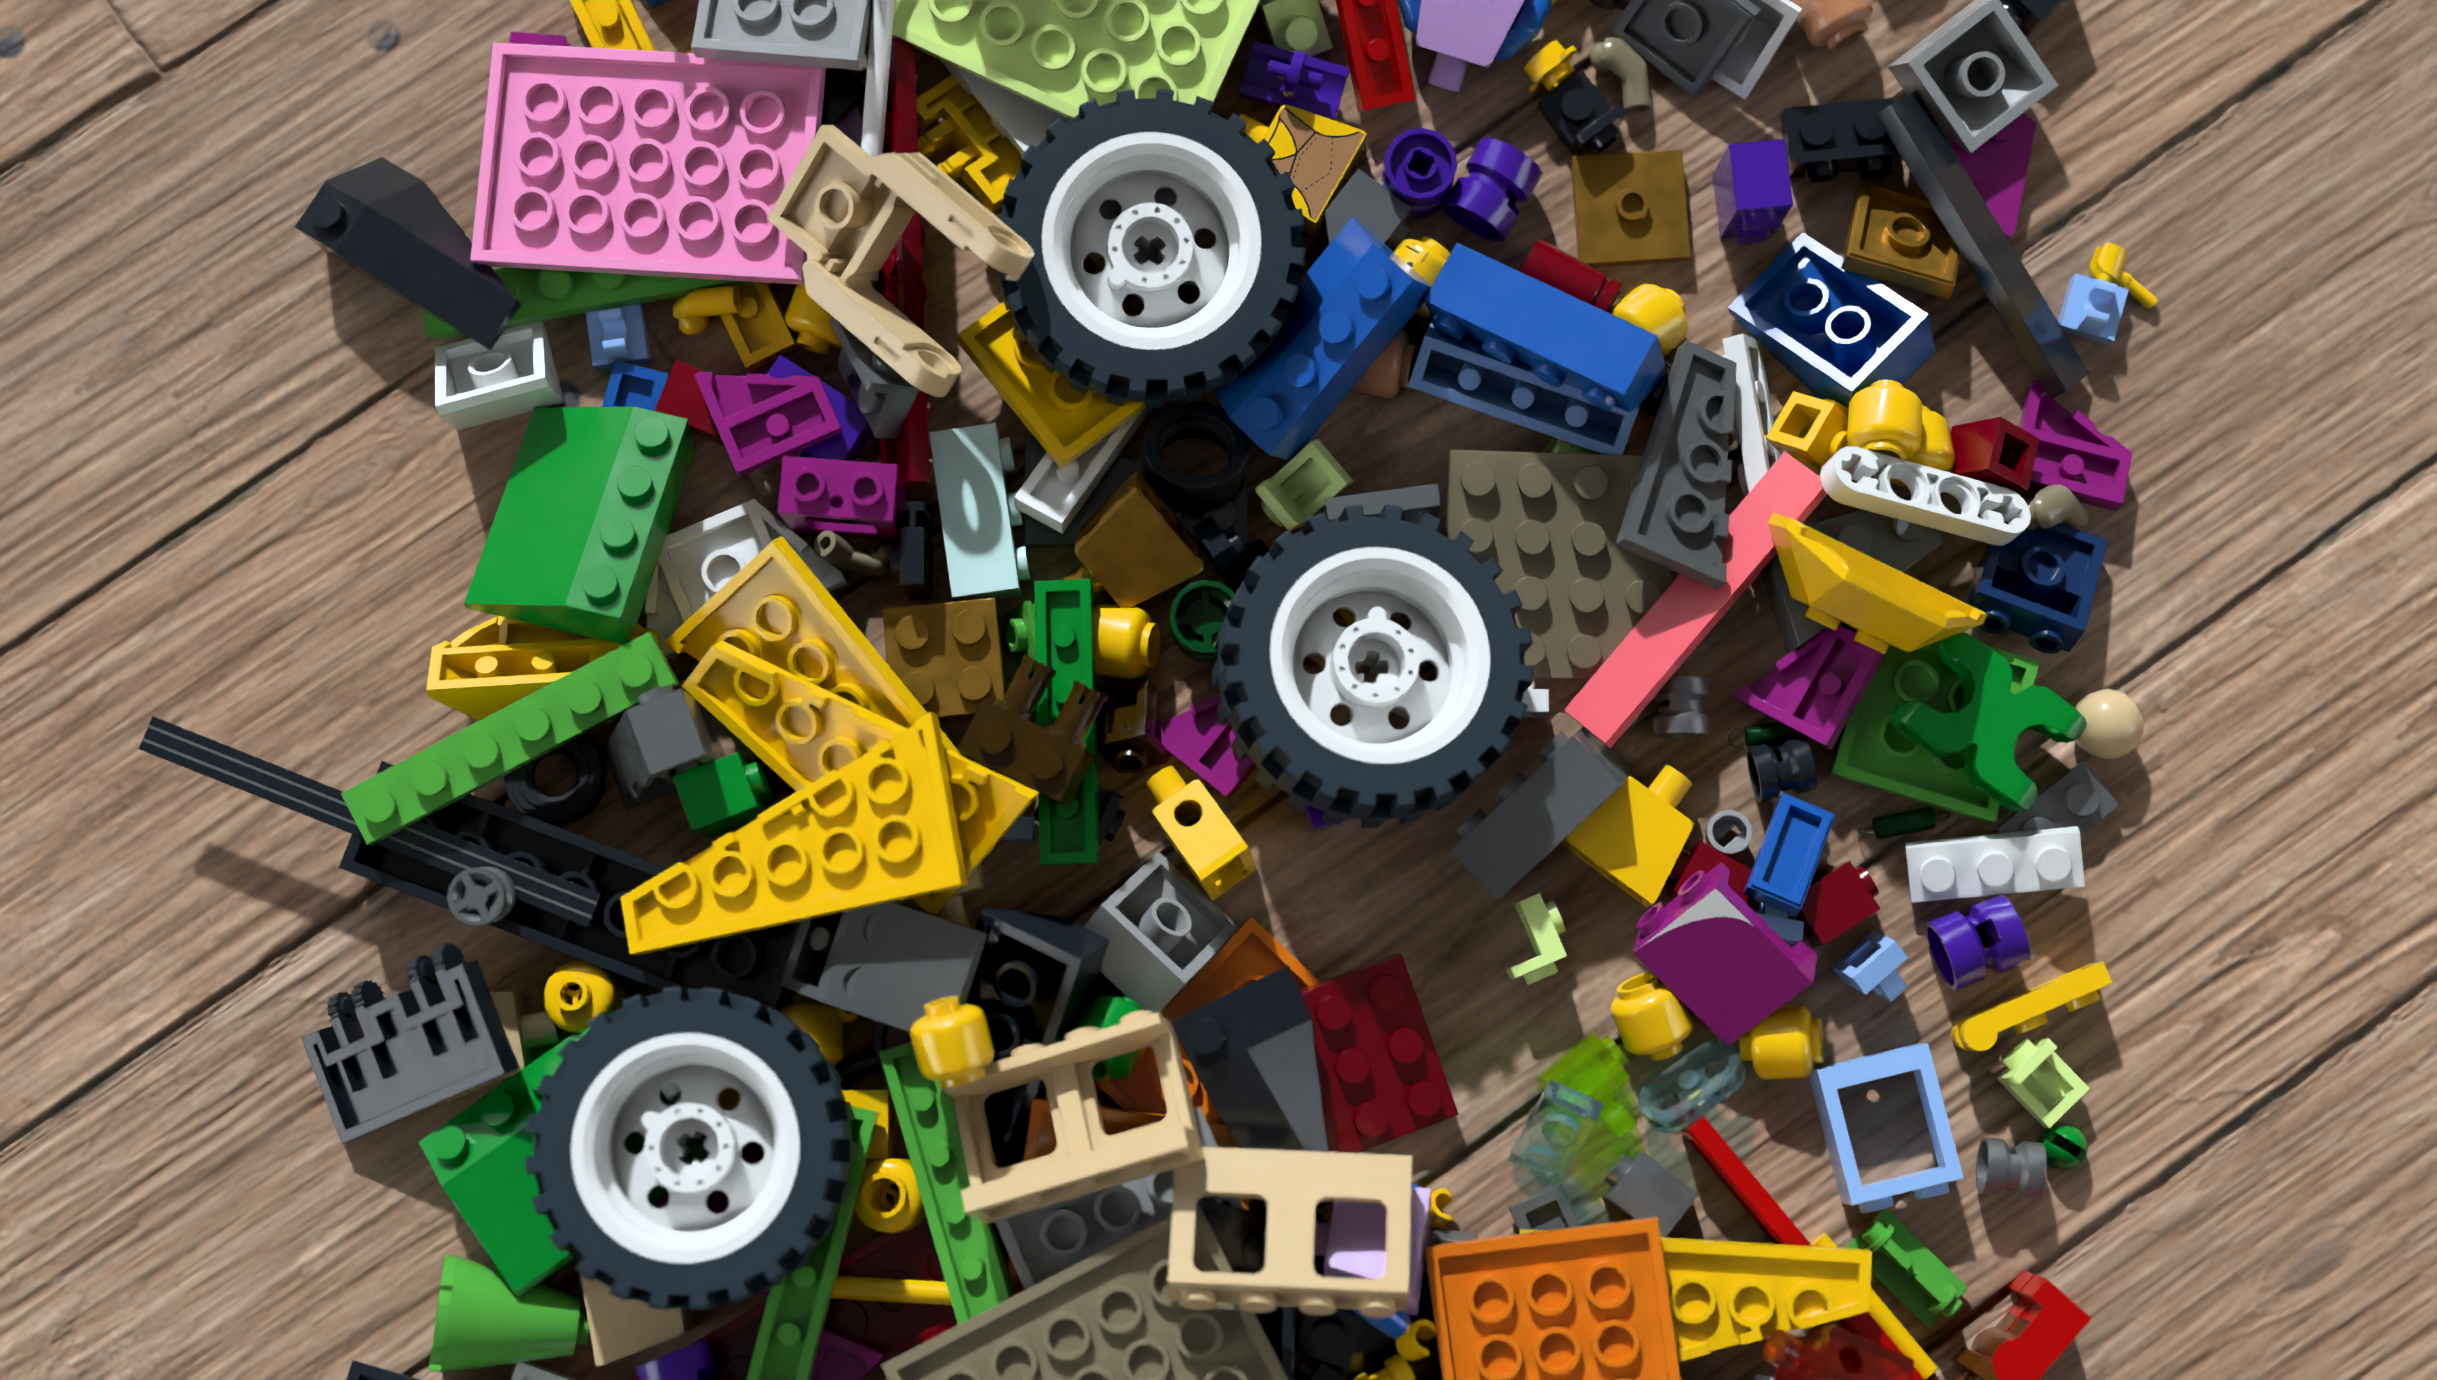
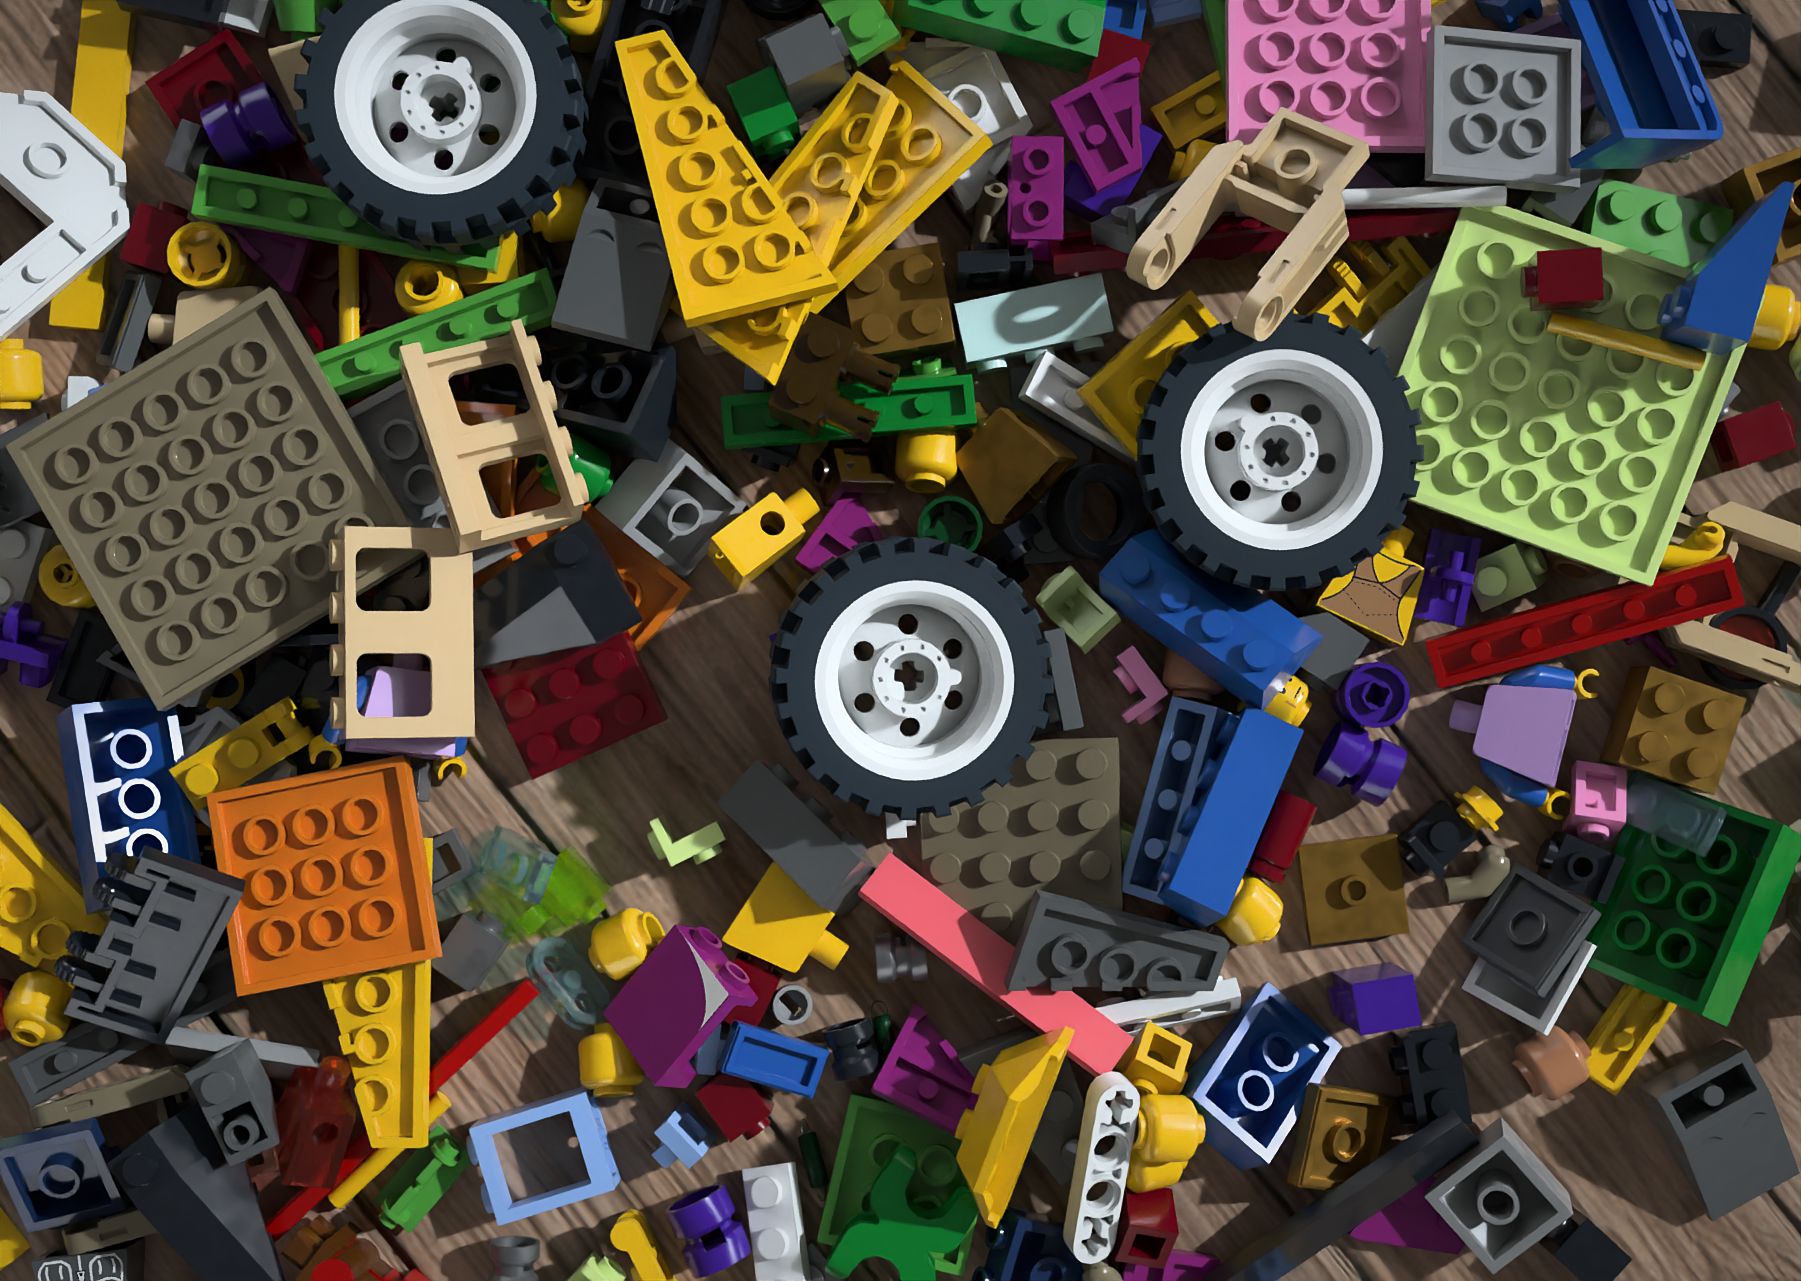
camera: 90 degrees right, 5 degrees up
yellow arm [673,284,742,335] -> none
yellow head [910,996,994,1088] -> none
none -> bright pink bracket [1113,645,1169,725]

